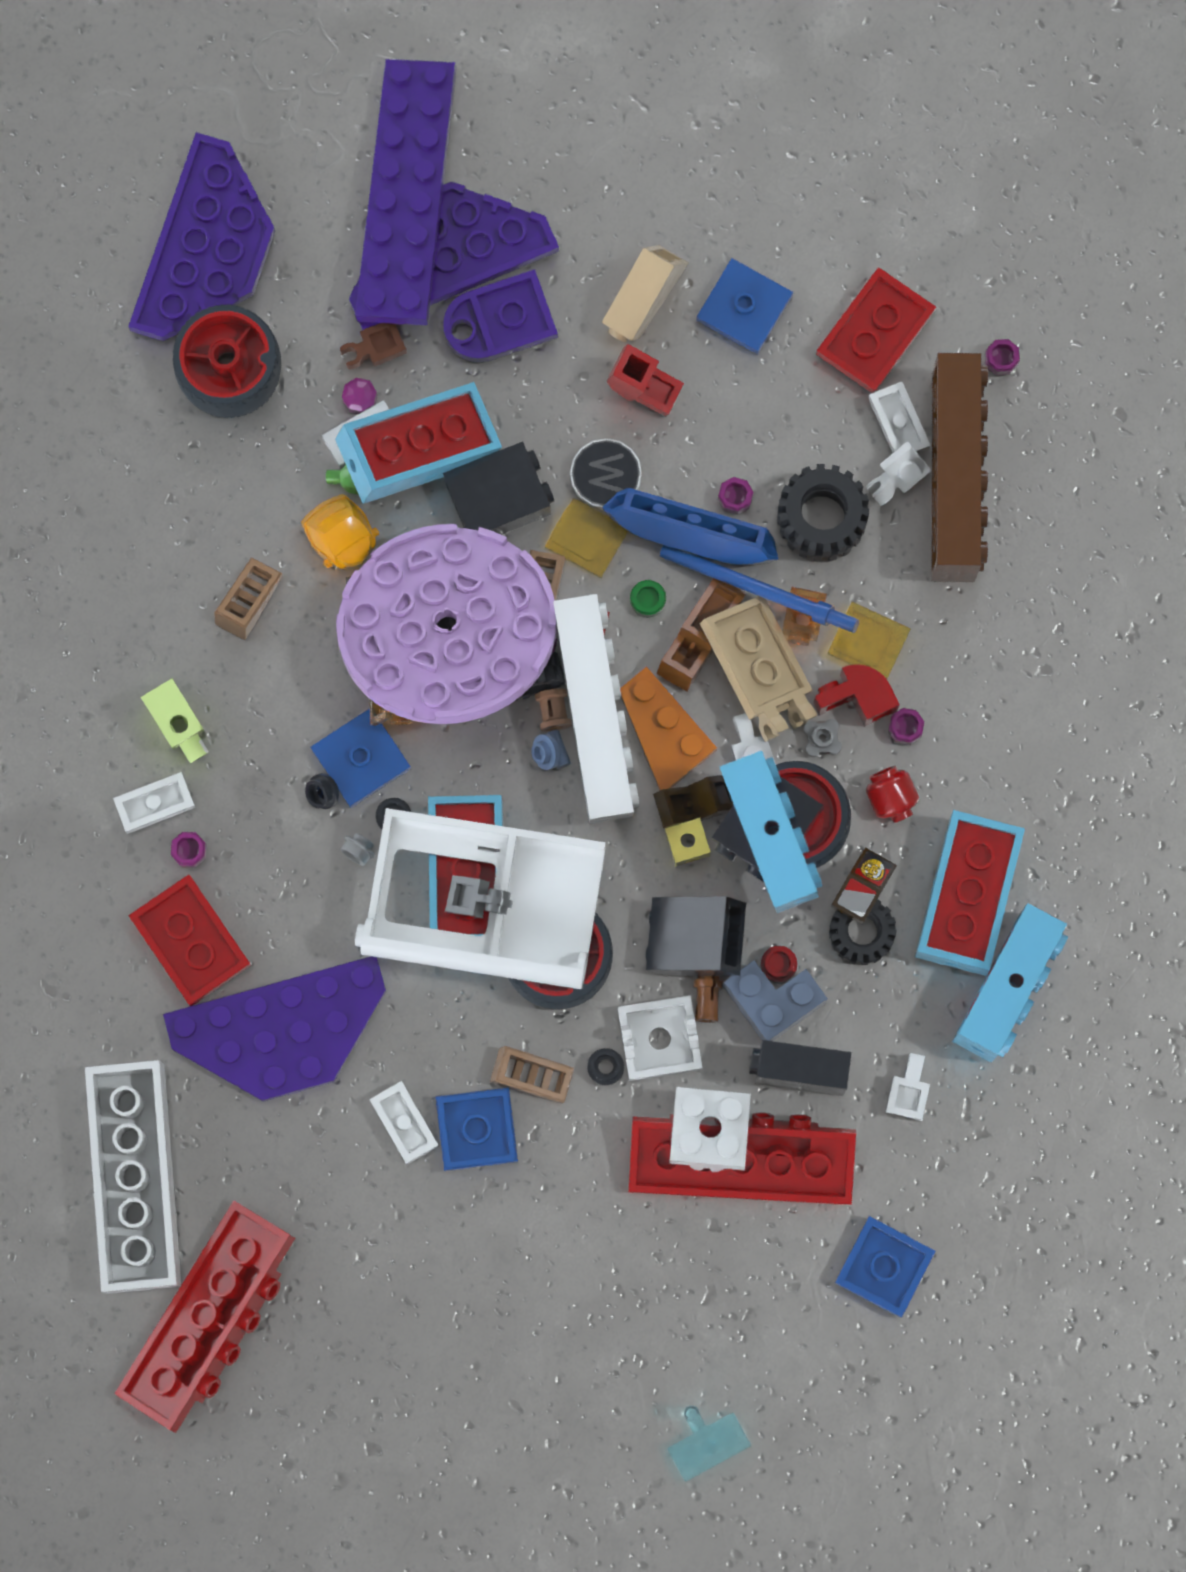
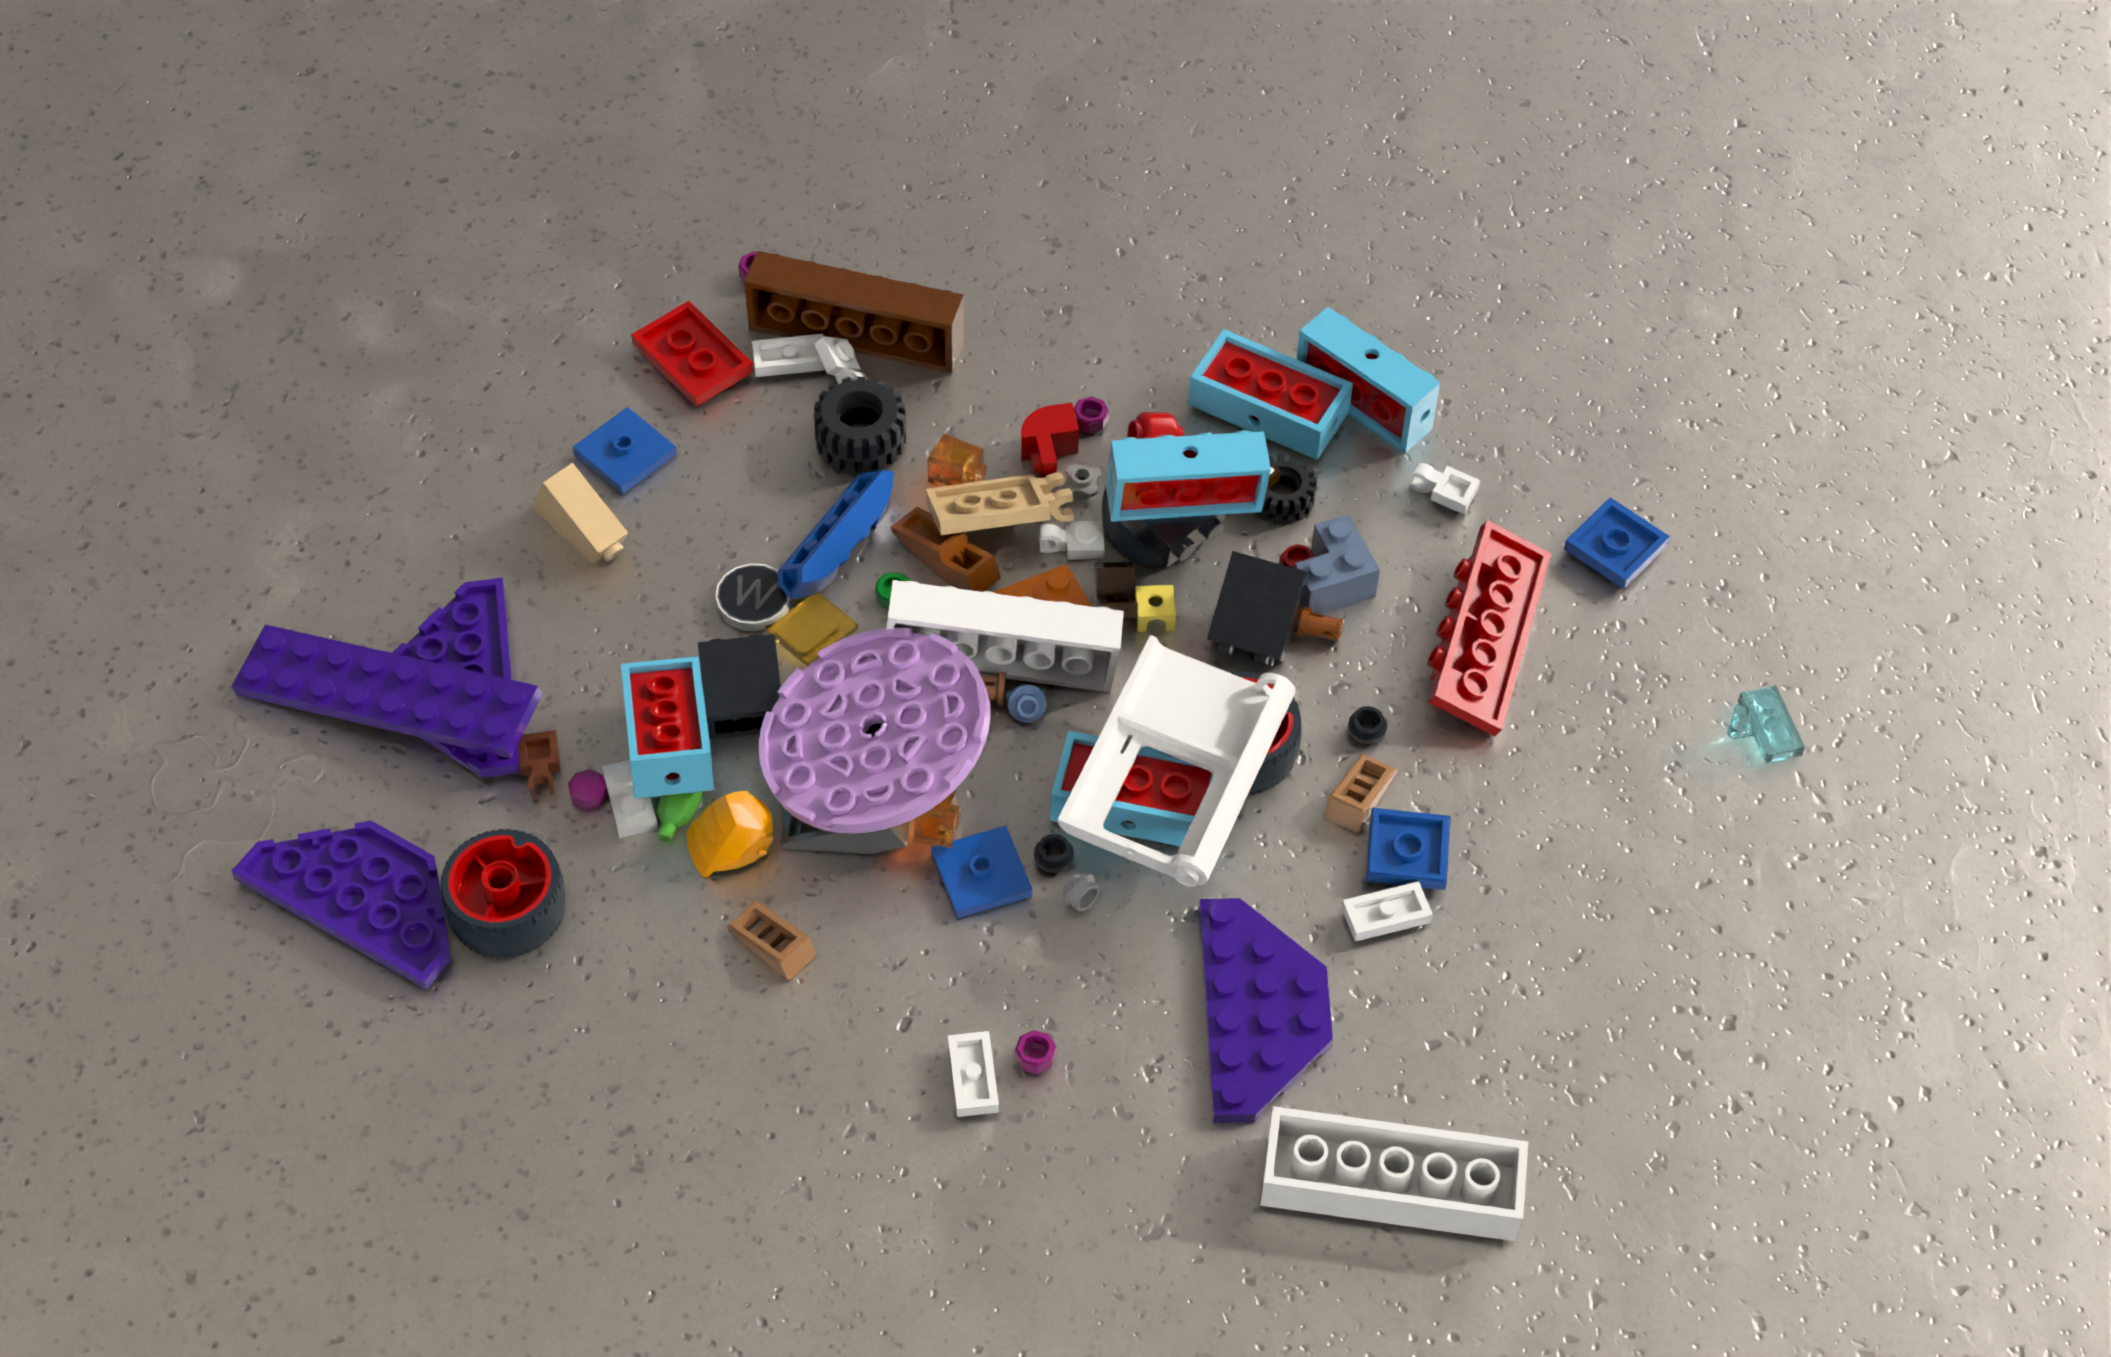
camera: 80 degrees left, 25 degrees down
red plate [114,1200,296,1433] -> none
red plate [128,874,252,1006] -> none
yellowish green torso [141,678,209,764] -> none
black plate [305,773,339,809] -> none
dark purple plate [443,269,558,362] -> none
plate [445,875,513,918] -> none
red brick [607,344,684,417] -> none
white piece [617,995,702,1081] -> none
blue bar [660,545,859,633] -> none
white piece [670,1087,751,1172] -> none
magenta tile [718,477,754,515] -> none
black brick [749,1040,852,1096] -> none
clear yellow piece [827,602,911,679] -> none

